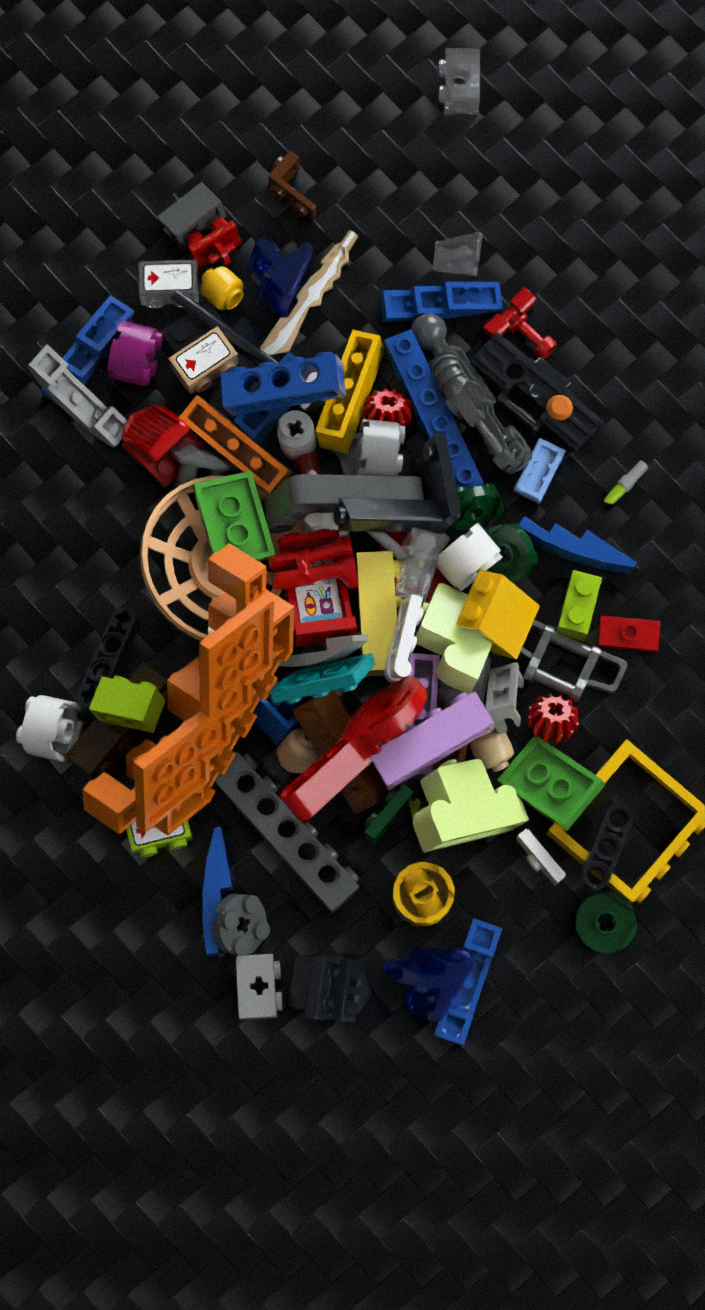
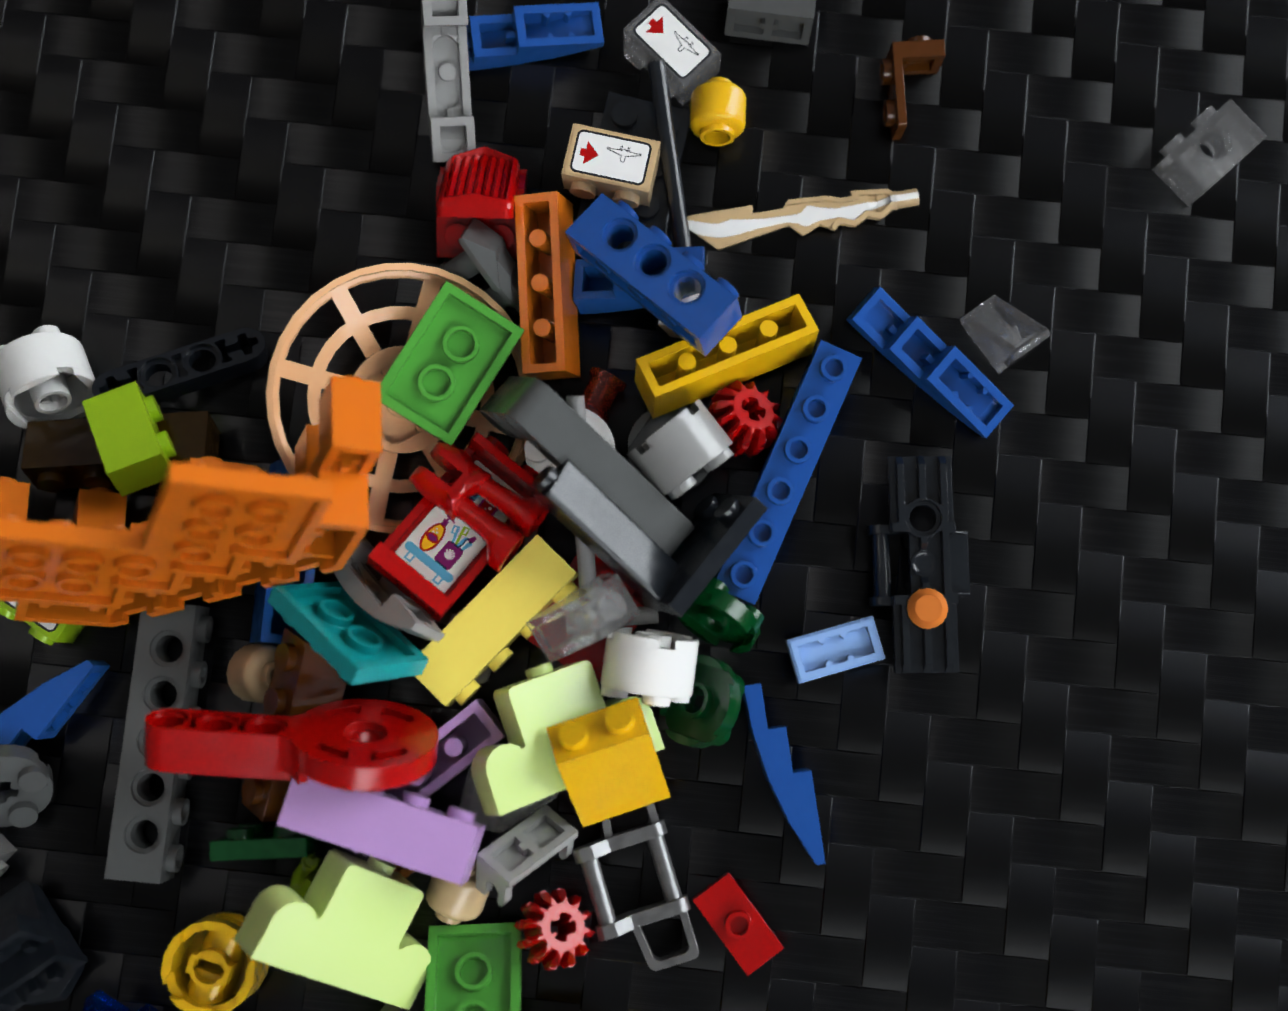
camera: 50 degrees right, 5 degrees up
magenta brick [108,321,163,386] -> none
red hips [187,217,242,269] -> none
clear blue piece [247,236,313,318] -> none
light grey piece [277,410,317,461] -> none
white plate [384,594,423,683] -> none
dark grey arm [411,313,532,474] -> none
red bar [483,287,557,360] -> none
lime brick [556,570,602,642] -> none
light grey piece [604,460,648,504] -> none

